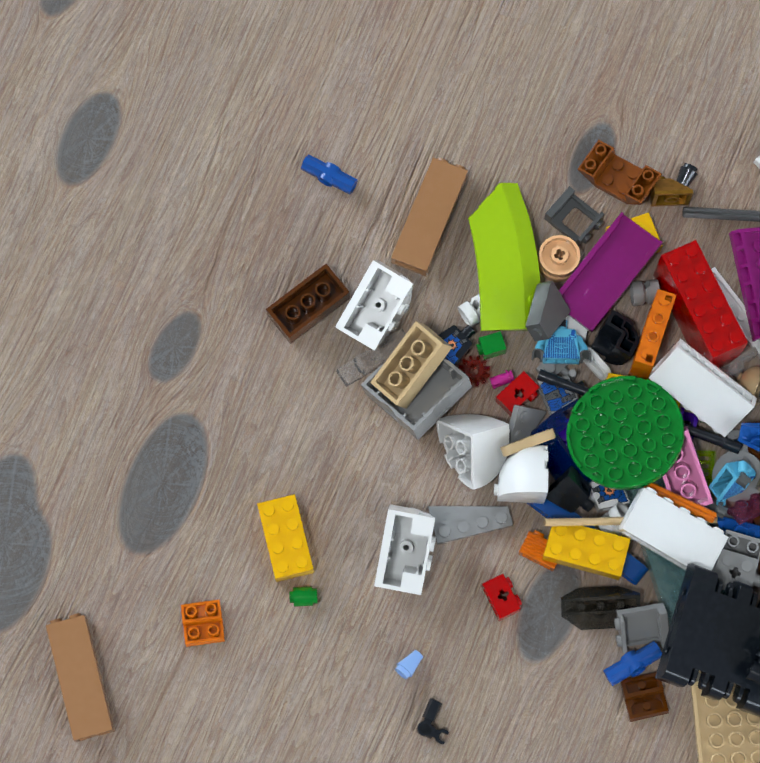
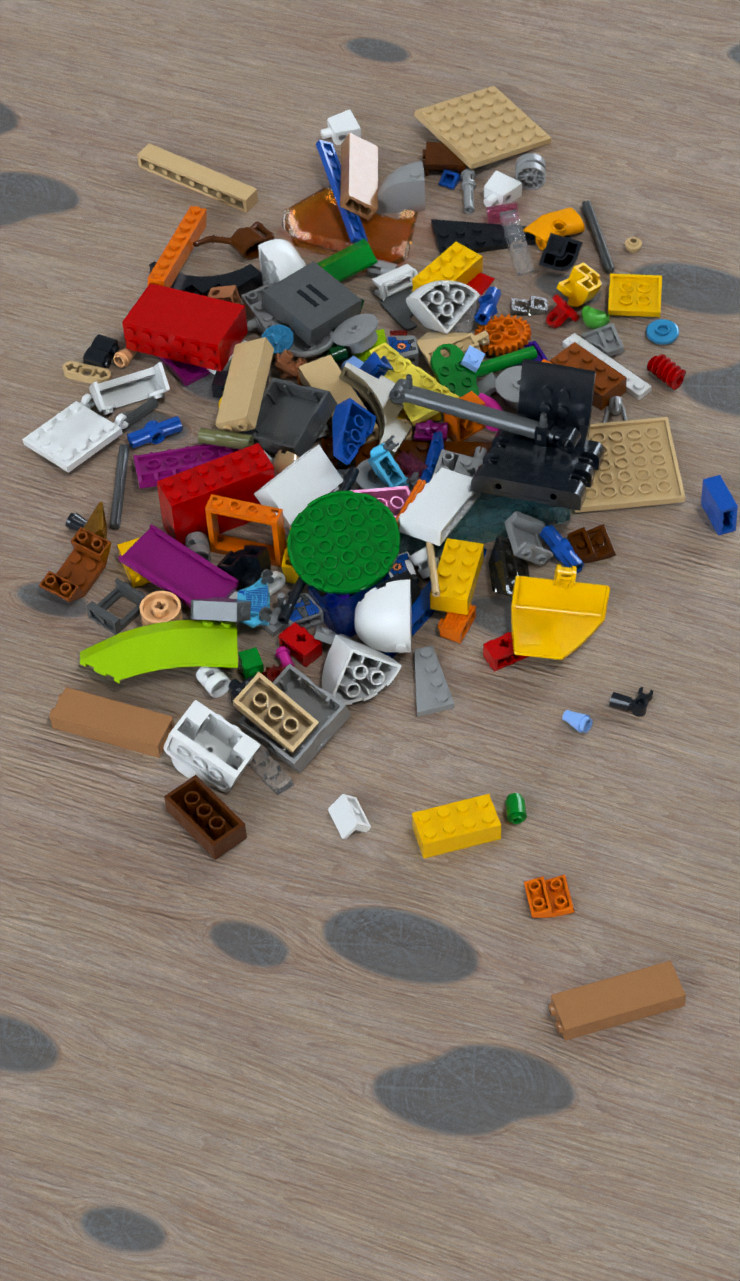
camera: 90 degrees left, 25 degrees down
blue piece [301,154,358,195] -> none
white brick [374,504,436,595] -> none
tan beam [500,428,556,457] -> none
none -> white panel [328,794,371,839]
none -> yellow panel [511,564,610,660]

